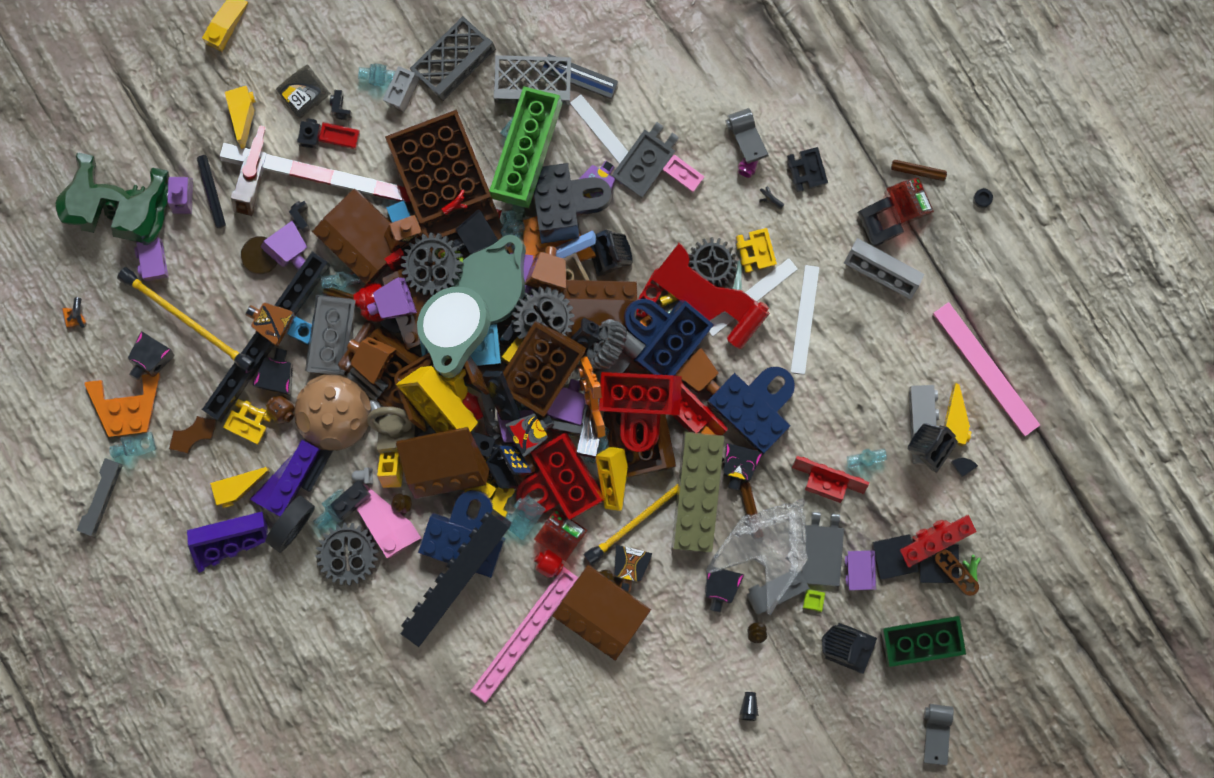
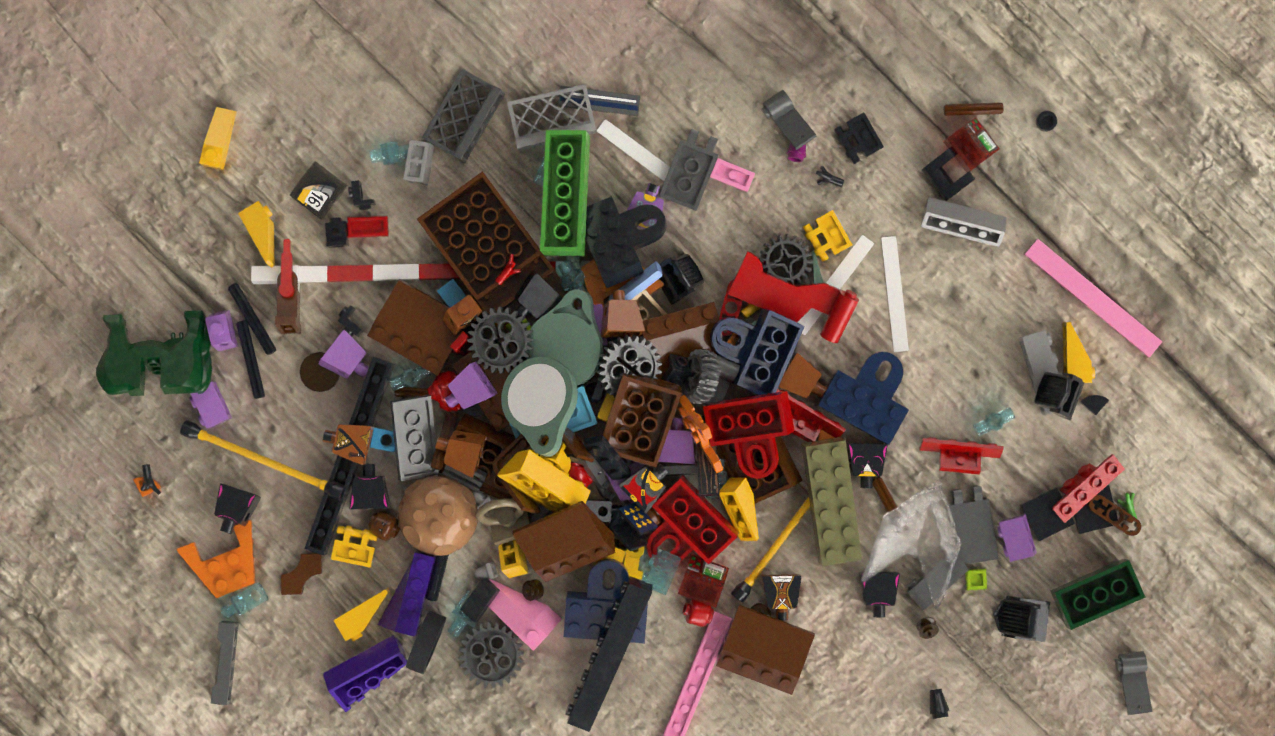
camera: 10 degrees left, 5 degrees up
none -> black axle [236,320,265,399]

